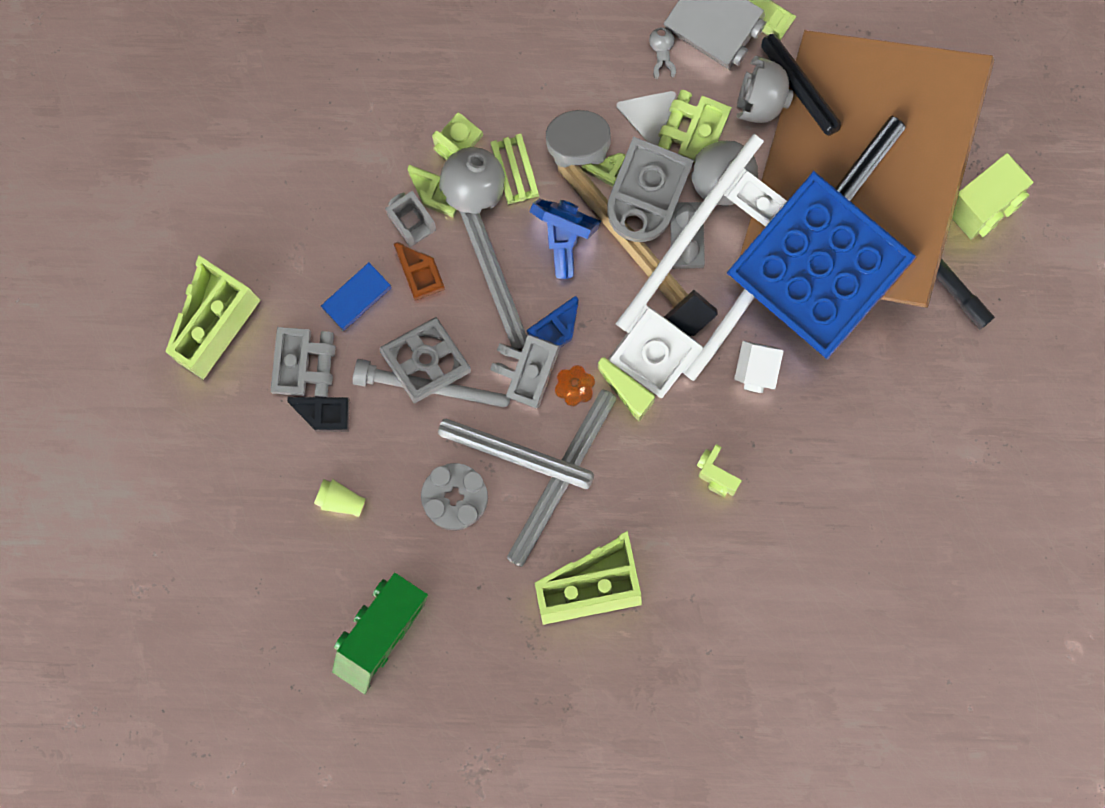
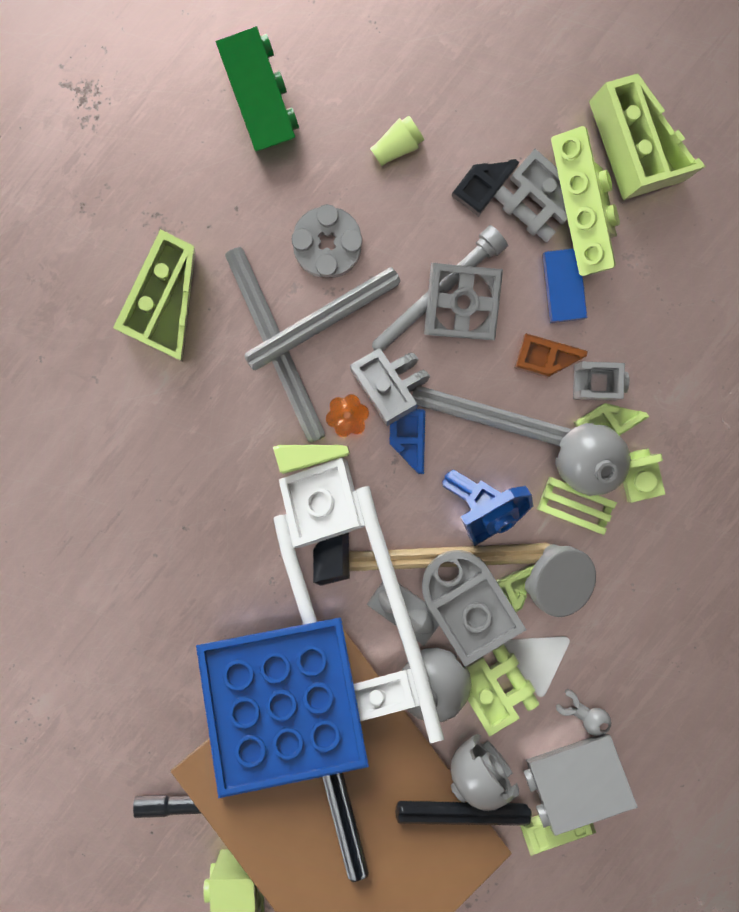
camera: 125 degrees right, 10 degrees up
yellowish green bracket [697,444,742,497] -> none
white brick [735,341,784,393] -> none
none -> yellowish green bracket [551,126,620,276]

